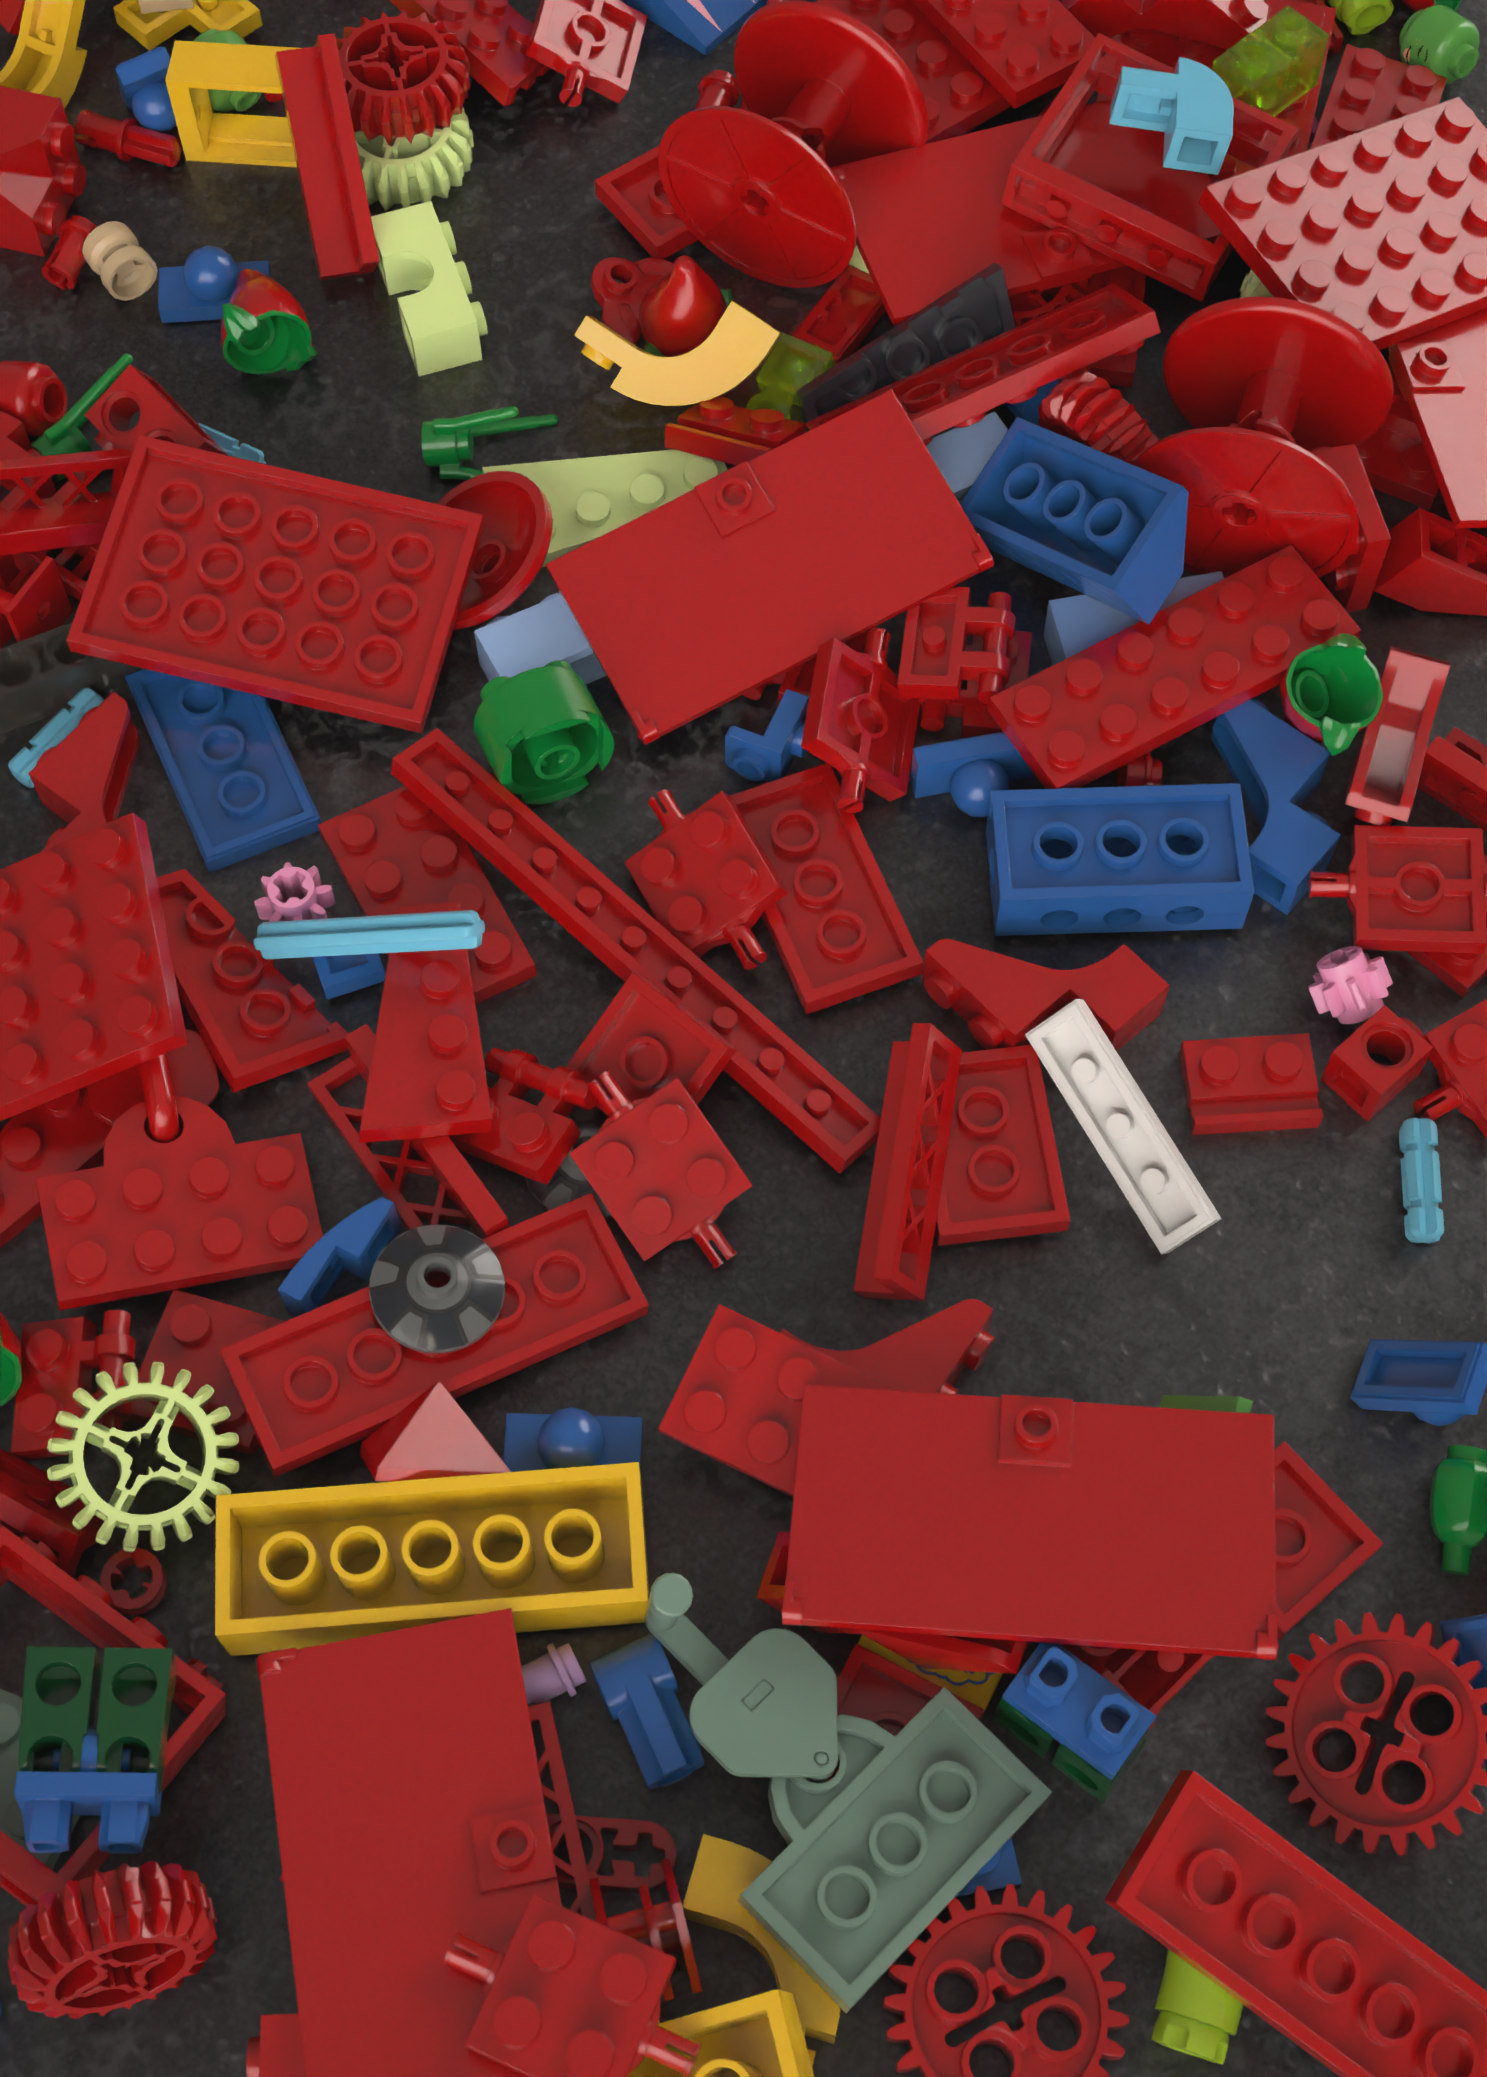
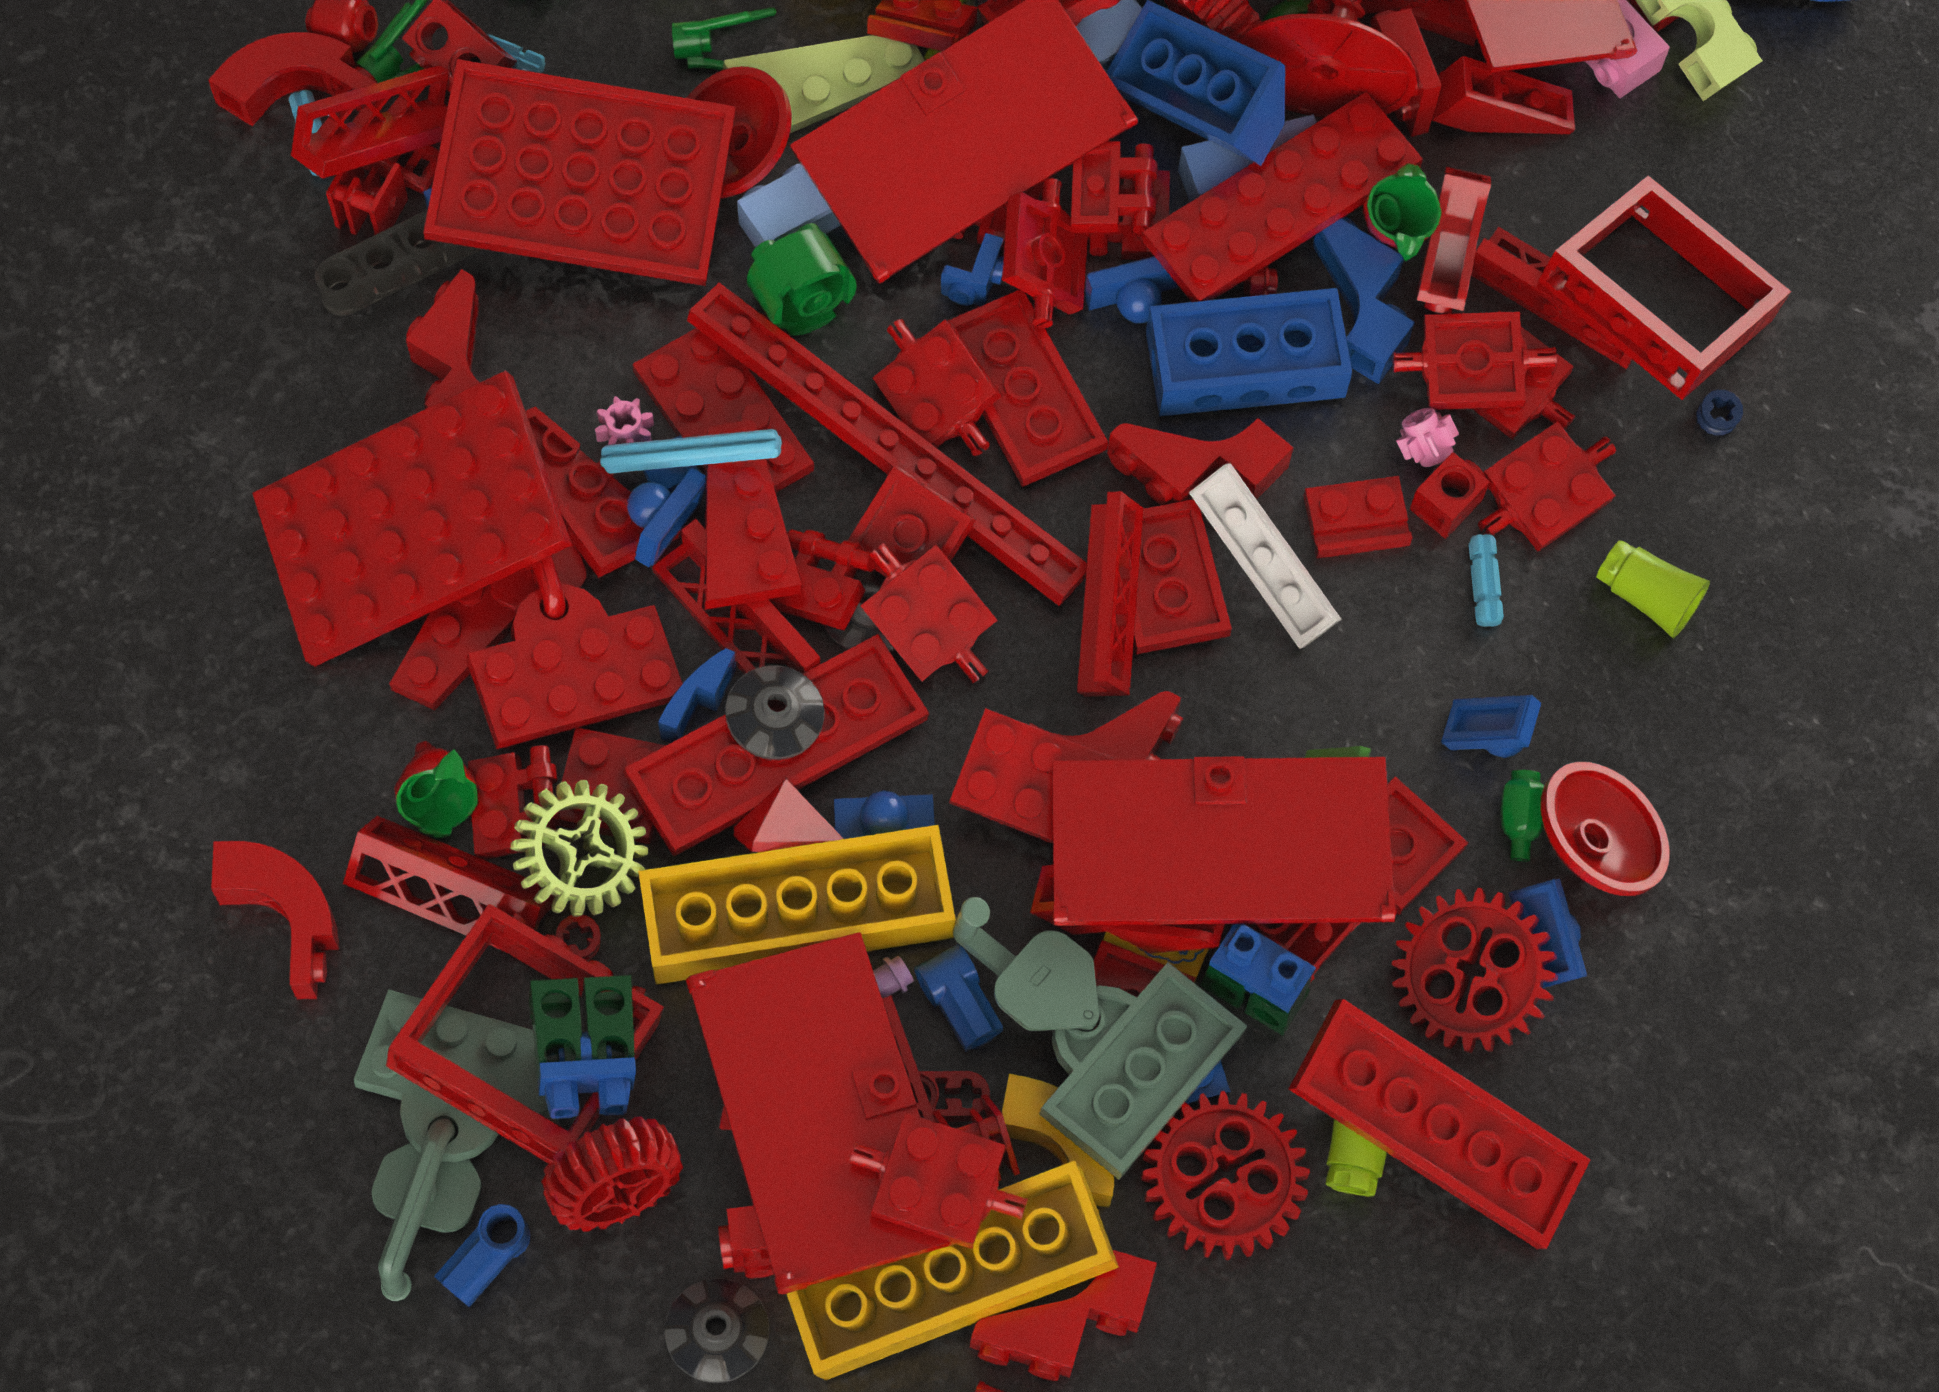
camera: 10 degrees left, 5 degrees up
medium azure axle [8,687,104,788] -> none
blue tile [125,669,322,873] -> none
none -> blue tile [627,468,707,567]

